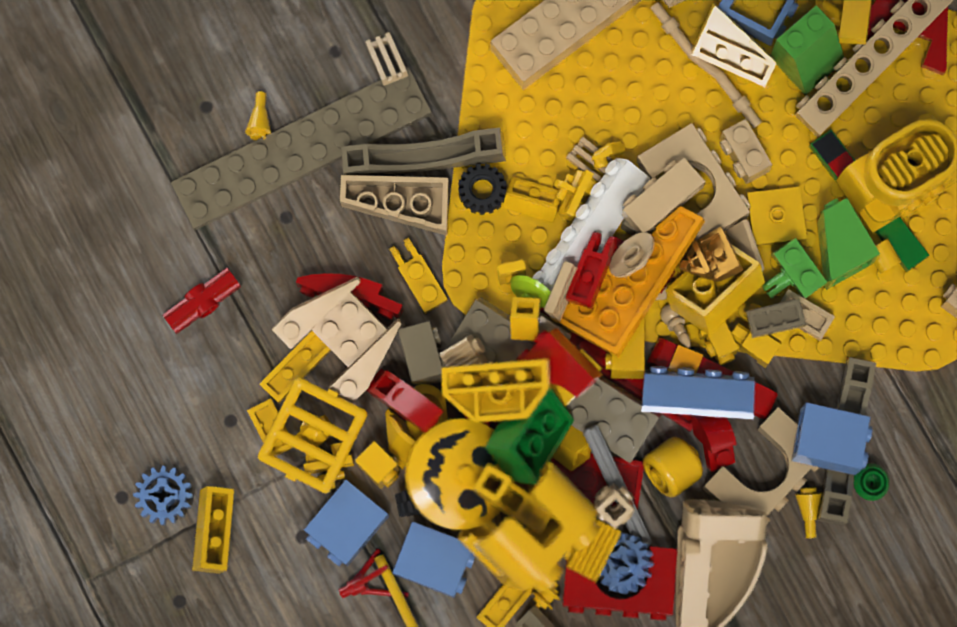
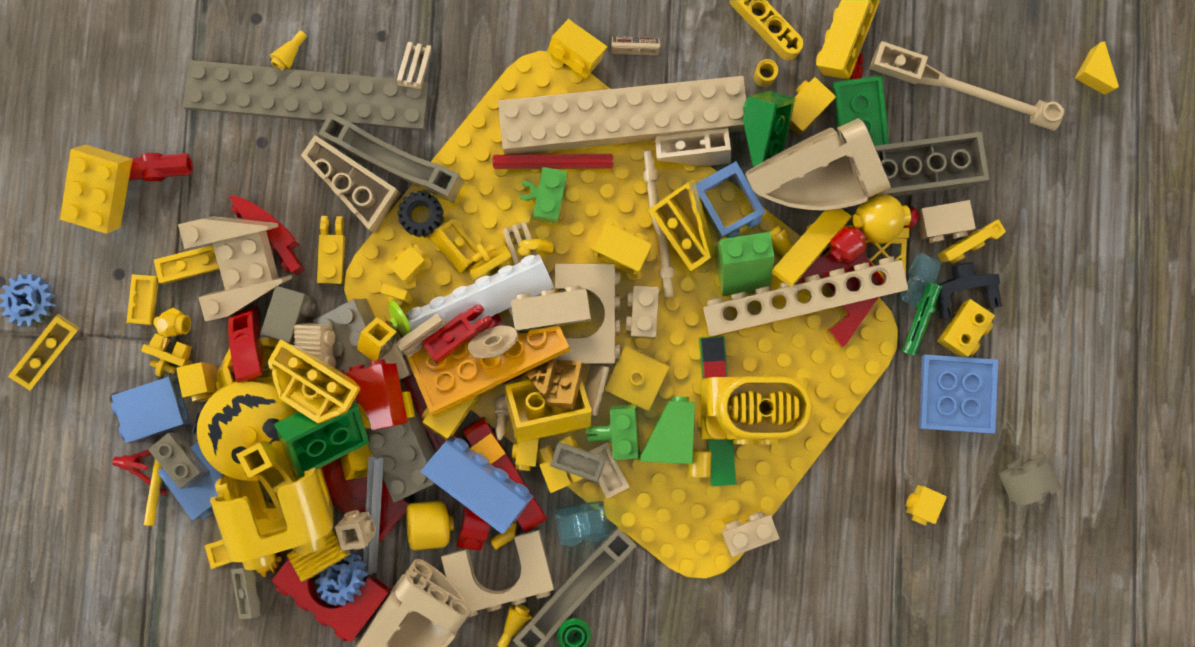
camera: 25 degrees right, 5 degrees up
yellow bar [257,378,368,493] -> none
medium blue brick [792,403,873,475] -> none
none -> yellow brick [60,144,132,234]
none -> dark tan brick [148,433,209,489]
none -> yellow brick [386,244,428,284]
none -> yellow arm [490,520,518,550]
none -> red axle [492,154,613,169]
none -> bright green brick [520,167,568,225]
none -> clear light blue brick [555,501,609,547]
none -> yellow piece [593,222,652,278]

